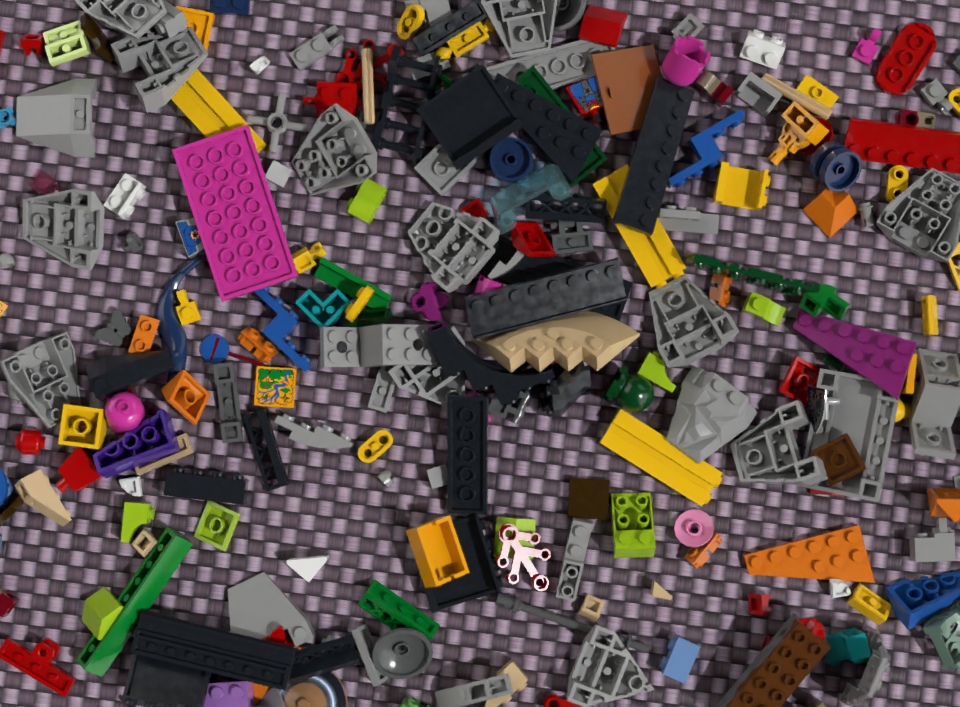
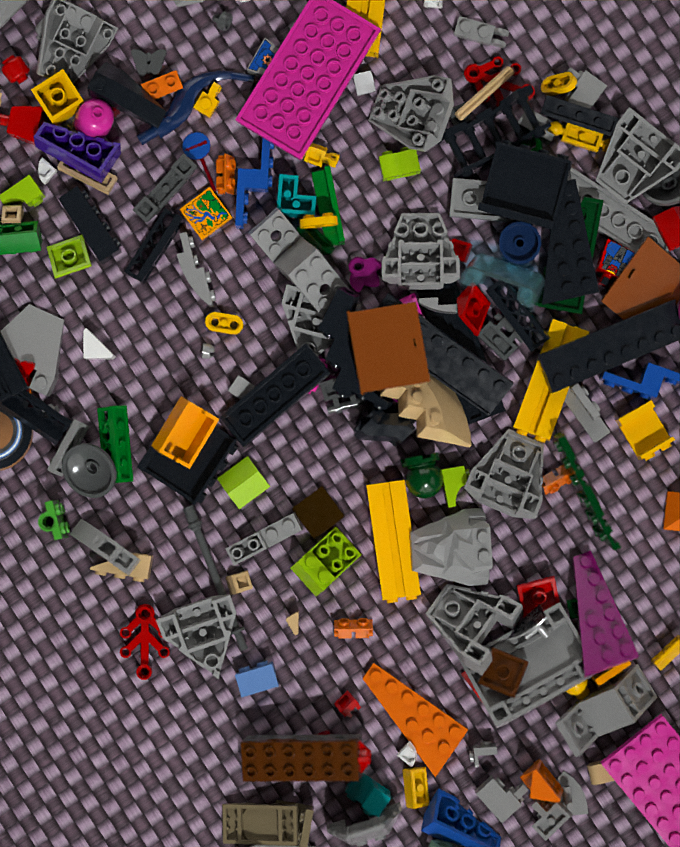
camera: 55 degrees right, 0 degrees up
orange slope [161,370,210,425] -> none
light grey bar [247,94,307,154] -> none
red plate [303,81,364,120] -> none
light grey hinge [368,366,396,413] -> none
plant [495,523,551,591] -> none
bright pink dish [674,509,714,547] -> none
lime arch [741,291,786,327] -> none
green brick [799,284,850,321] -> none
none -> dark orange piece [347,302,430,395]
none -> light grey bracket [469,741,497,768]

